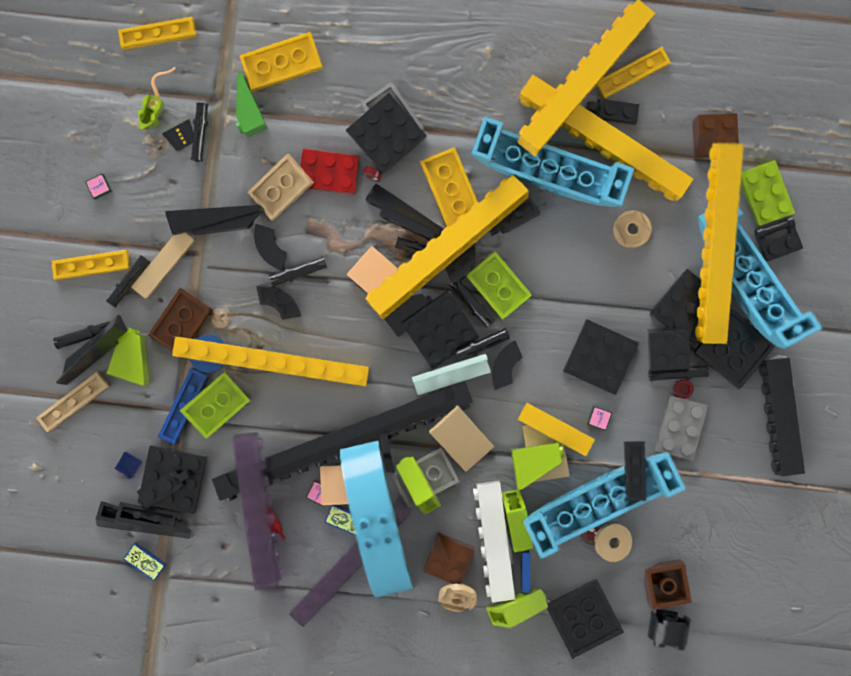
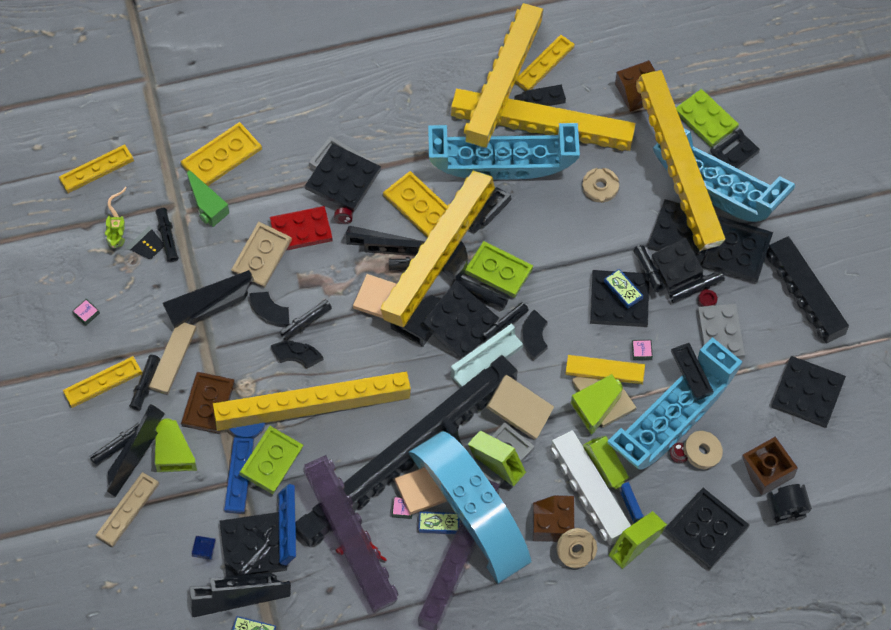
camera: 25 degrees left, 25 degrees down
none -> blue tile [279,484,296,565]
none -> tile [604,269,643,309]
none -> black pin [633,245,665,292]
none -> black plate [771,356,846,428]

